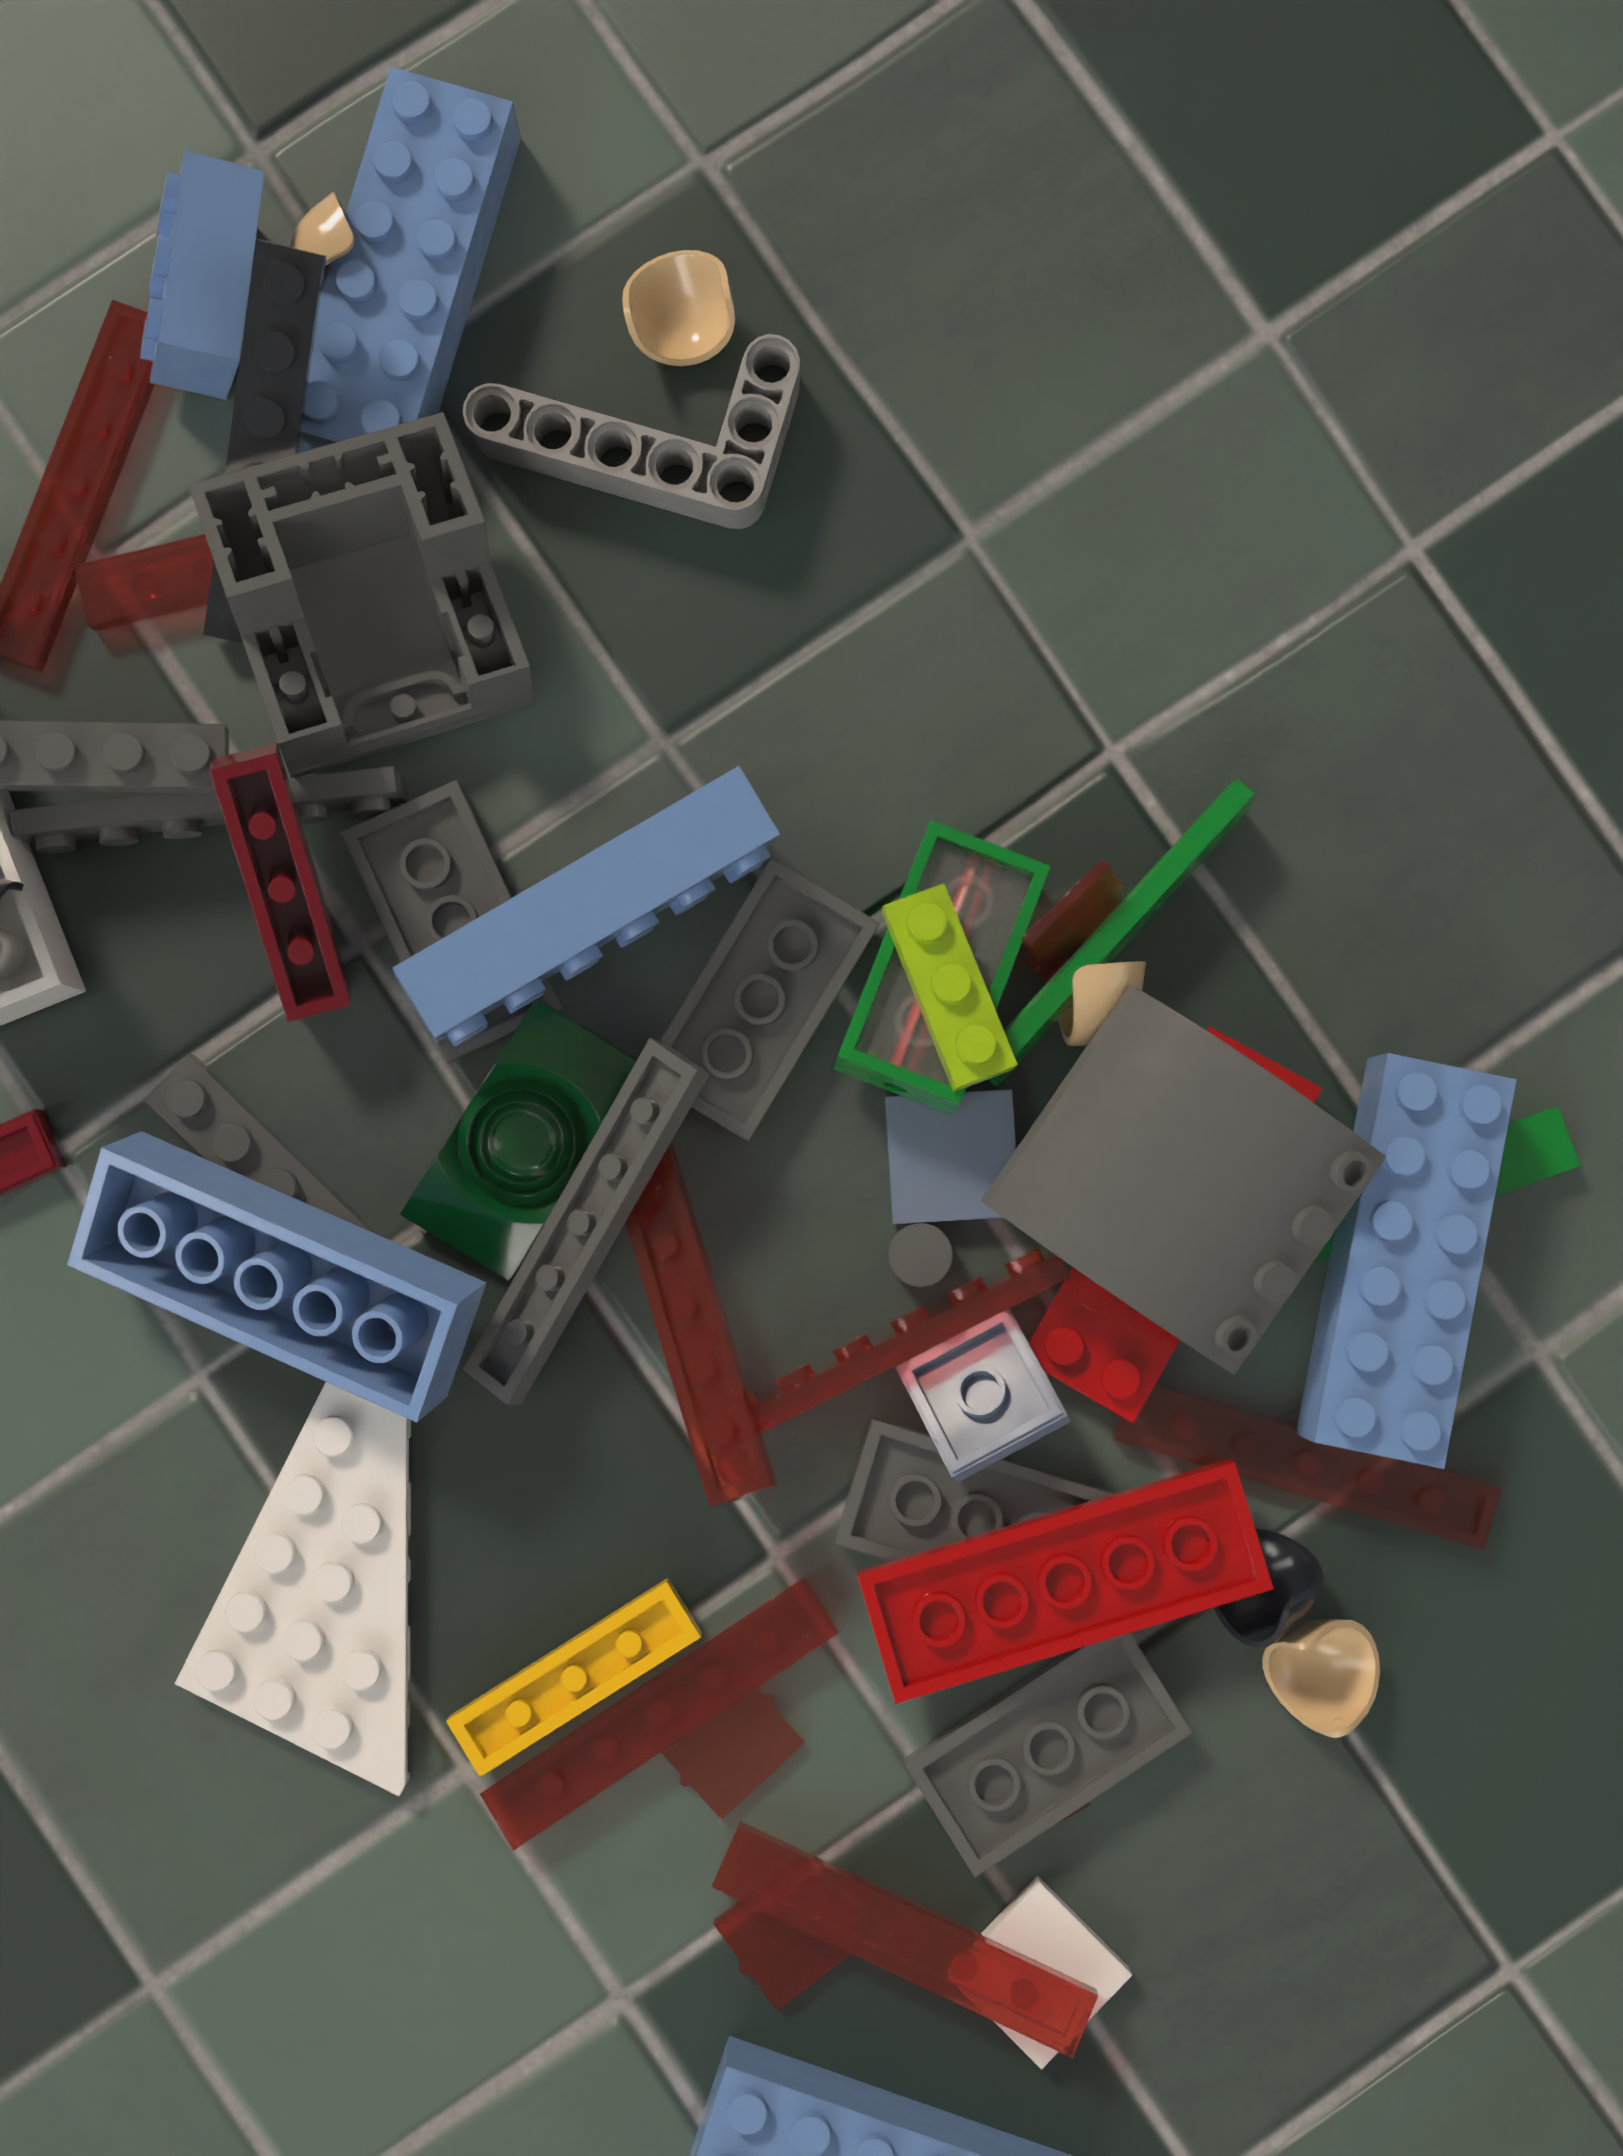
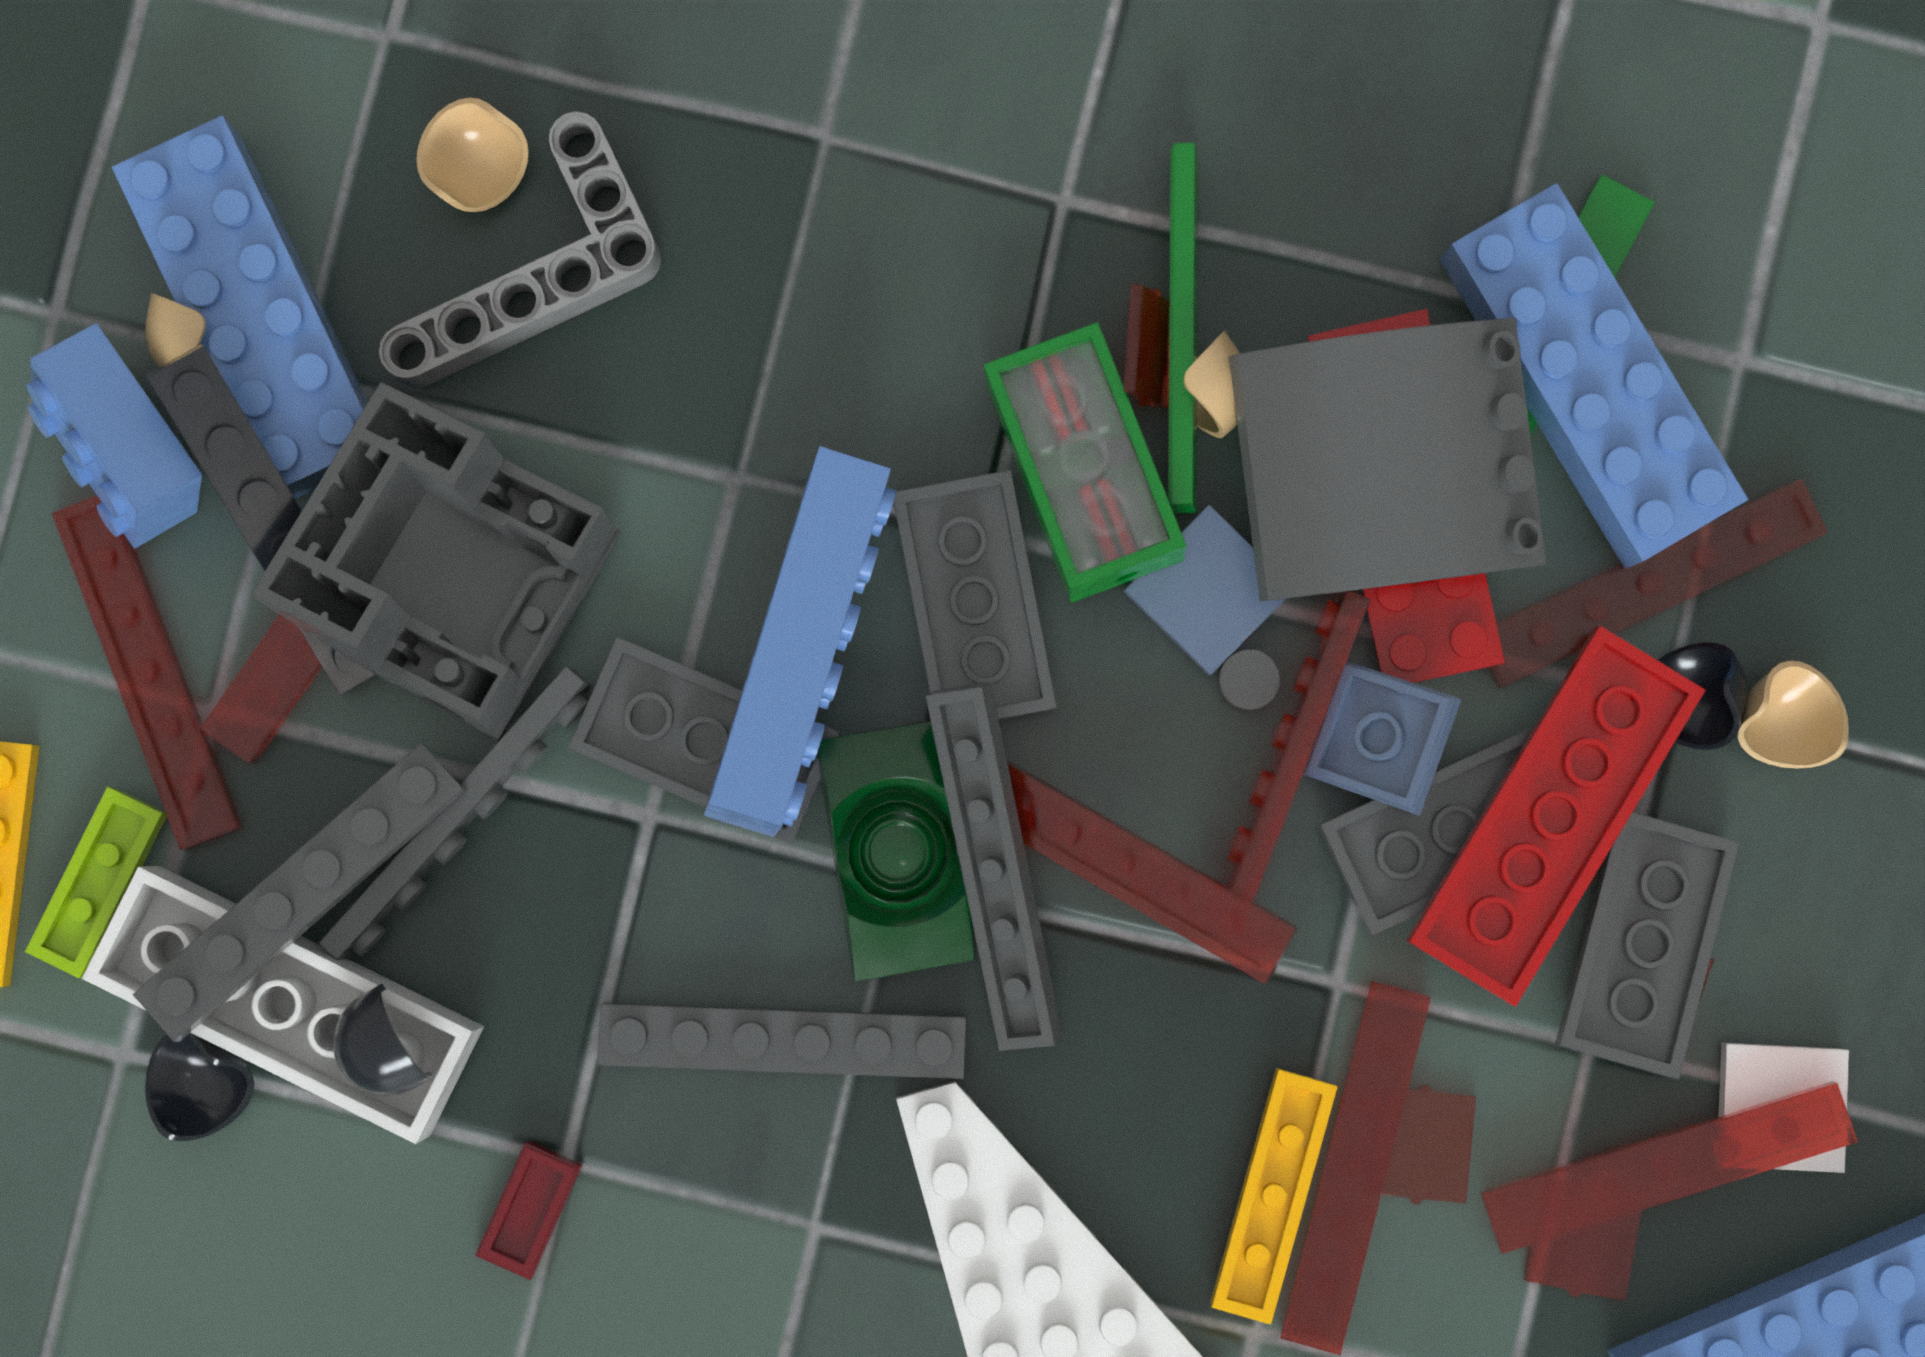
camera: 40 degrees left, 0 degrees up
medium blue brick [67,1131,487,1422] -> none
dark red brick [209,743,351,1022] -> none
lime plate [881,883,1018,1092] -> none

